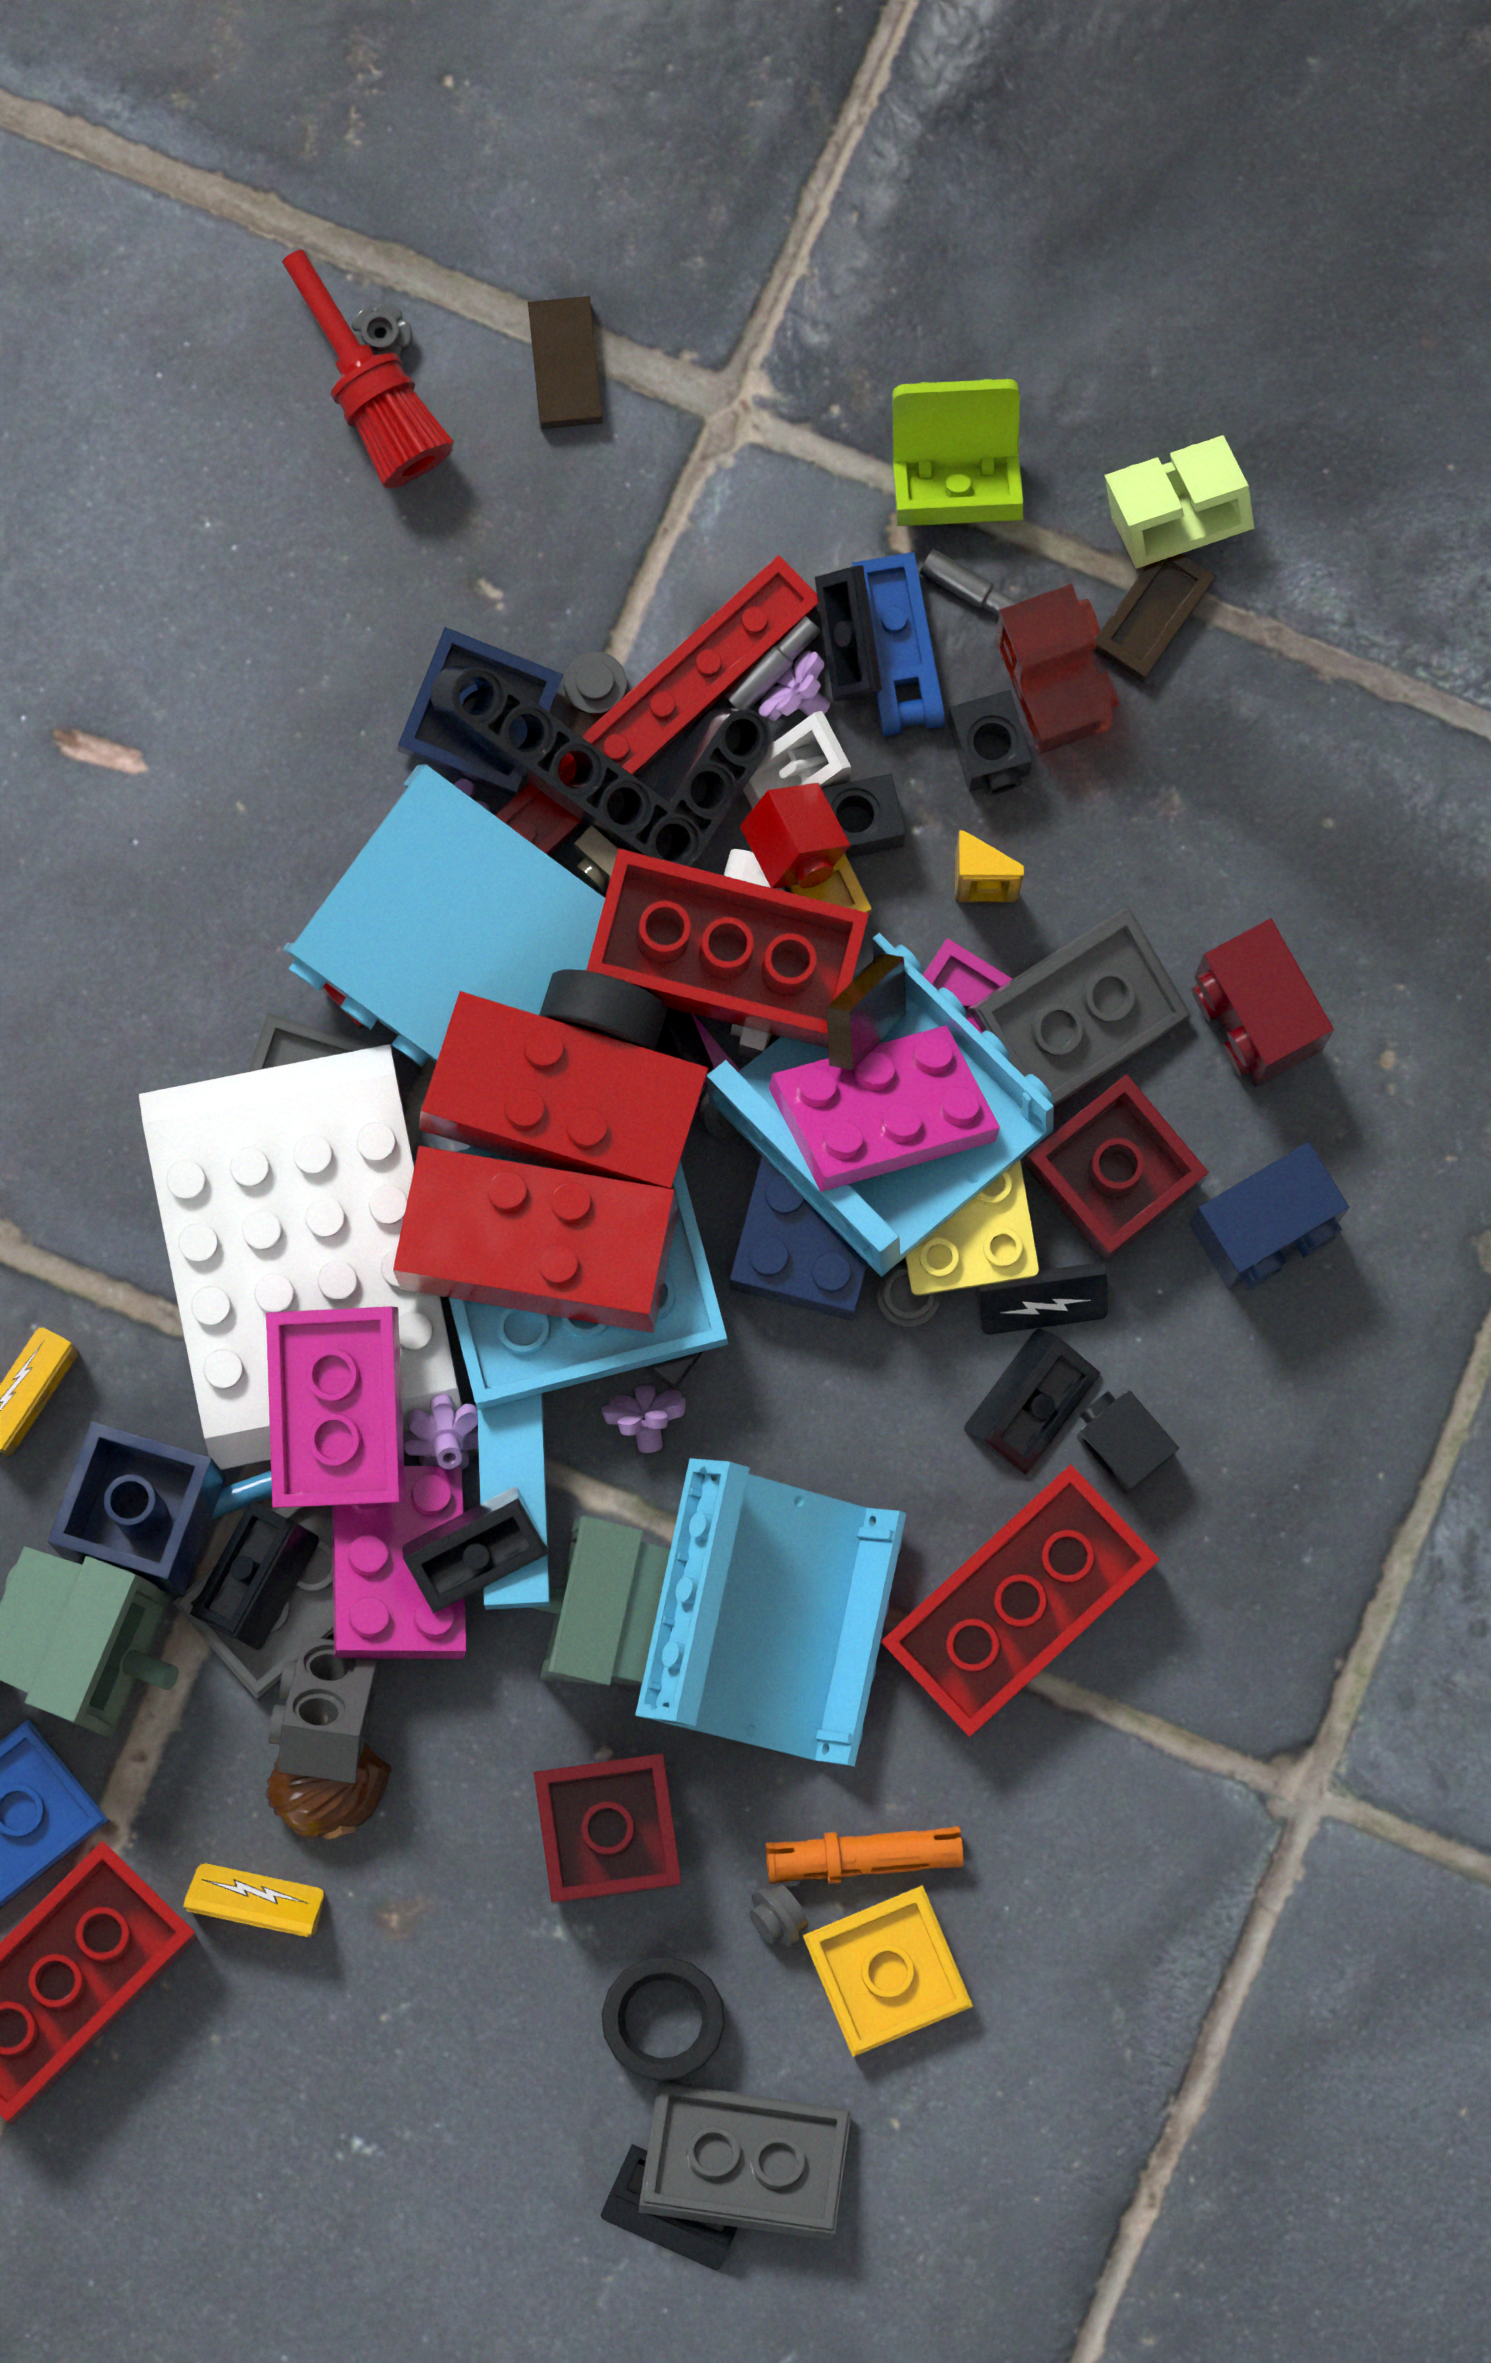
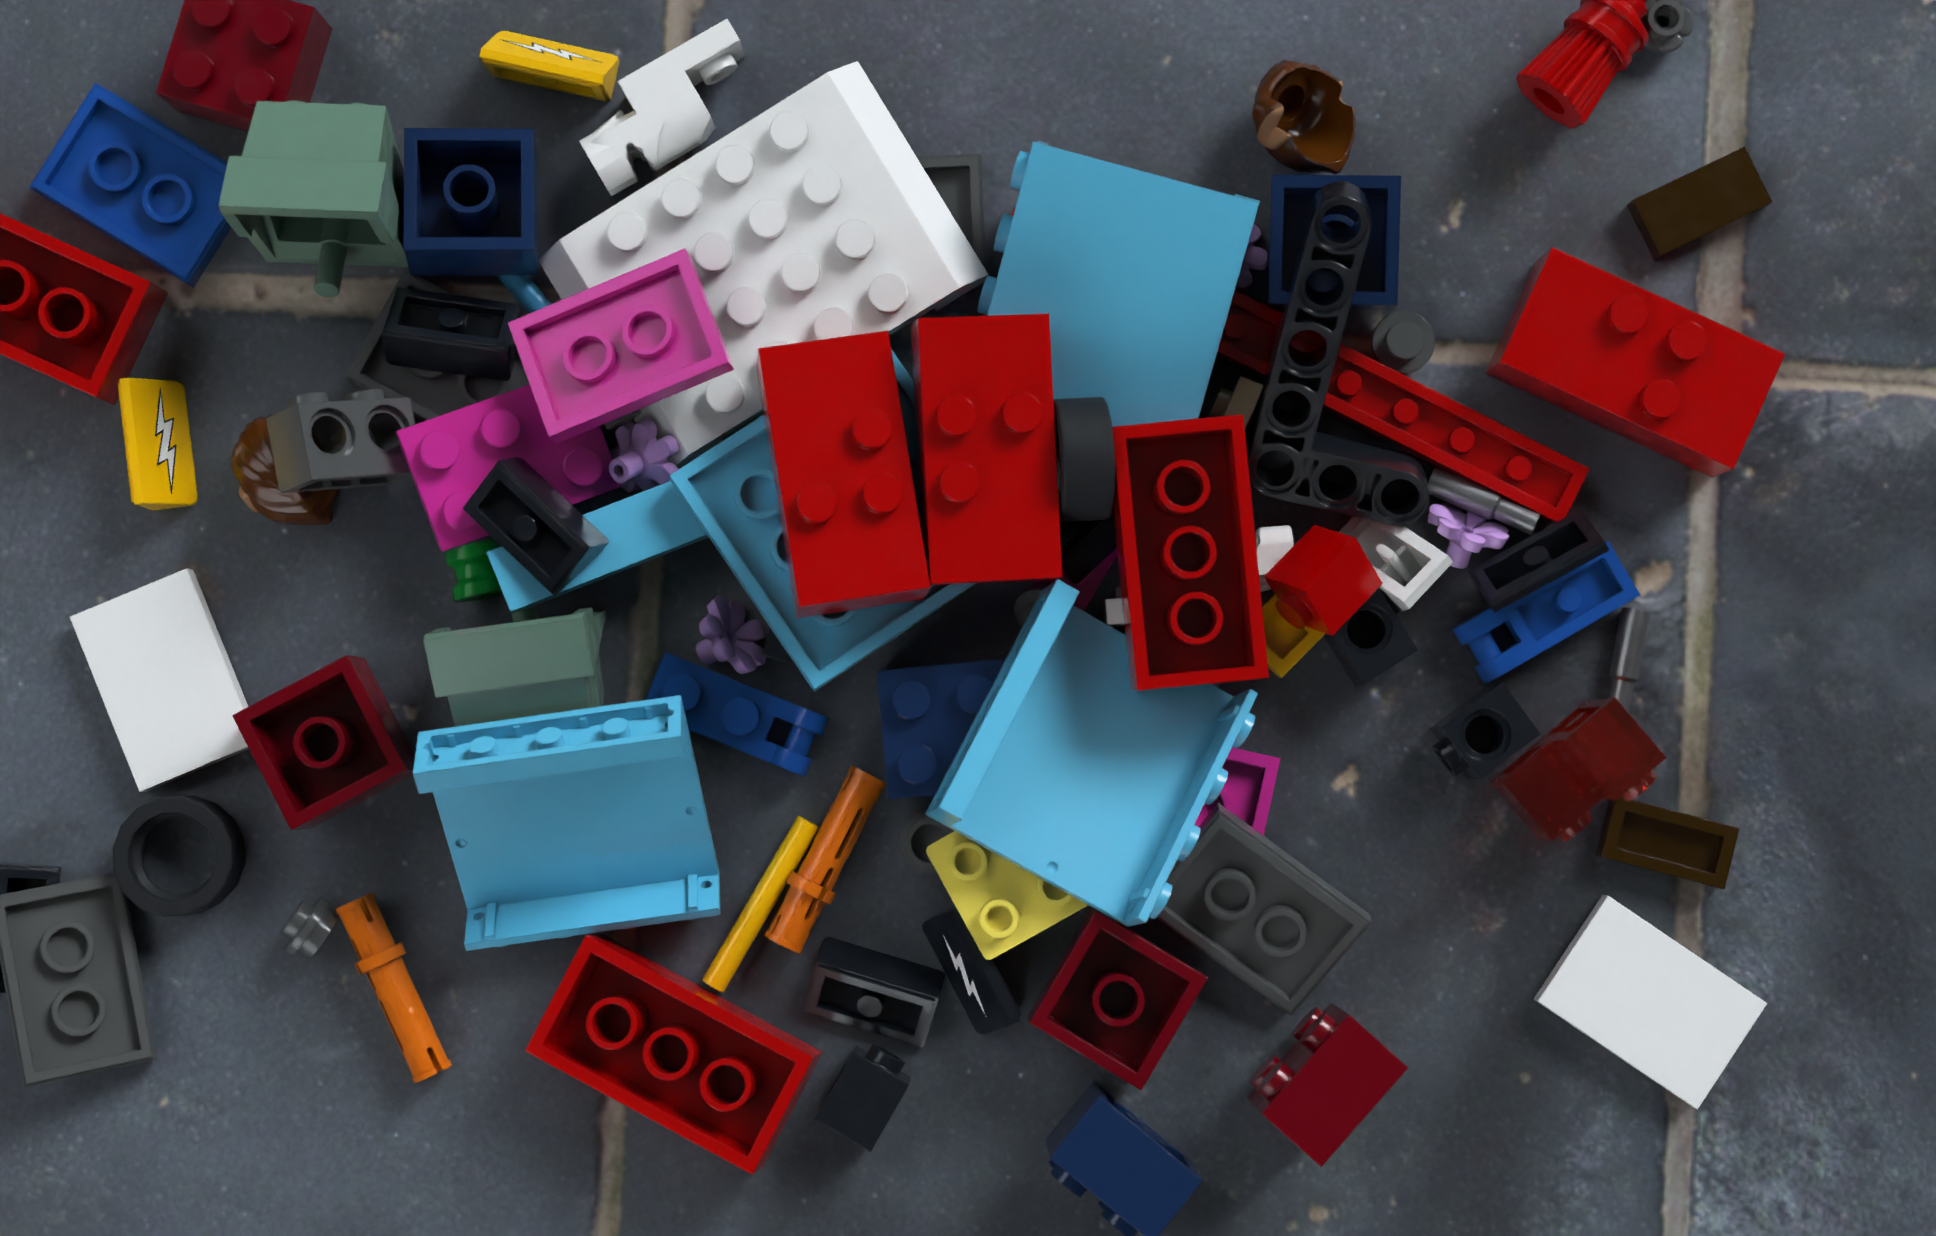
camera: 70 degrees right, 5 degrees up
dark pink plate [769,1025,1000,1192] -> none
yellow plate [803,1885,973,2057] -> none
dark brown tile [826,953,906,1070] -> none
lime bracket [892,379,1023,526] -> none
yellow slope [955,830,1024,902] -> none
yellowish green piece [1105,435,1255,569] -> none
none -> white tile [70,568,249,792]
none -> green wheel [444,540,503,603]
none -> white plate [579,19,745,196]
none -> blue plate [646,652,829,777]
none -> yellow bar [702,815,820,992]
none -> orange pin [764,765,887,954]
none -> reddish brown hair [1252,60,1356,175]
none -> red brick [1485,247,1785,478]
none -> white tile [1533,895,1767,1110]

